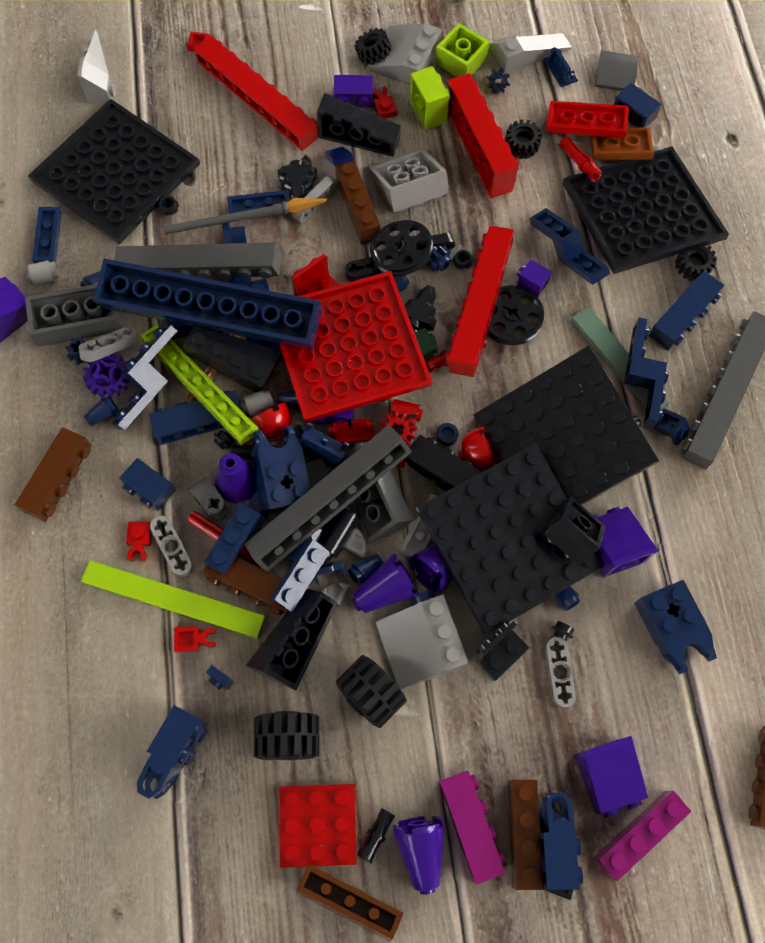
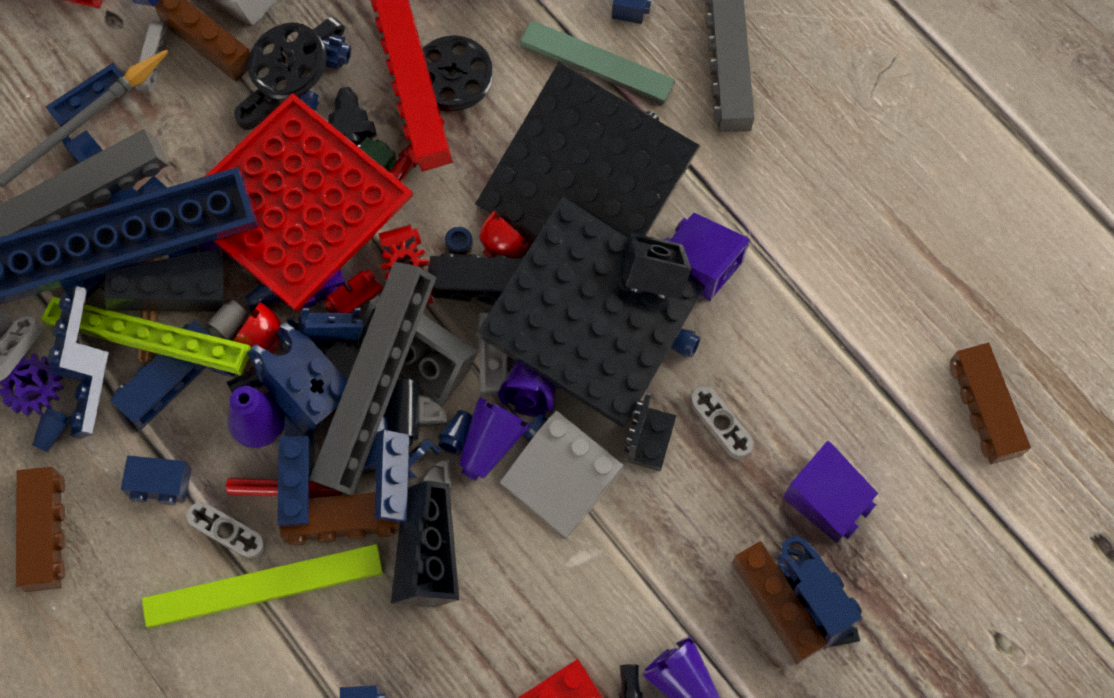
camera: 30 degrees left, 0 degrees up
red plate [126,521,152,562] -> none
red plate [174,626,216,653] -> none
dark grey piece [188,476,228,521] -> none
dark blue plate [206,665,234,690] -> none
black plate [214,430,234,450] -> none
black wheel [253,711,319,760] -> none
black rock [277,160,317,199] -> none
red bracket [291,253,339,296] -> none
black wheel [336,655,407,728] -> none
magenta brick [438,771,507,885] -> none
black plate [452,250,473,270] -> none
dark purple brick [517,260,552,297] -> none
black plate [552,621,575,641] -> none
magenta brick [593,790,692,881] -> none
dark blue bracket [624,317,669,430] -> none
dark blue brick [634,579,717,675] -> none
dark blue bracket [653,408,690,446] -> none

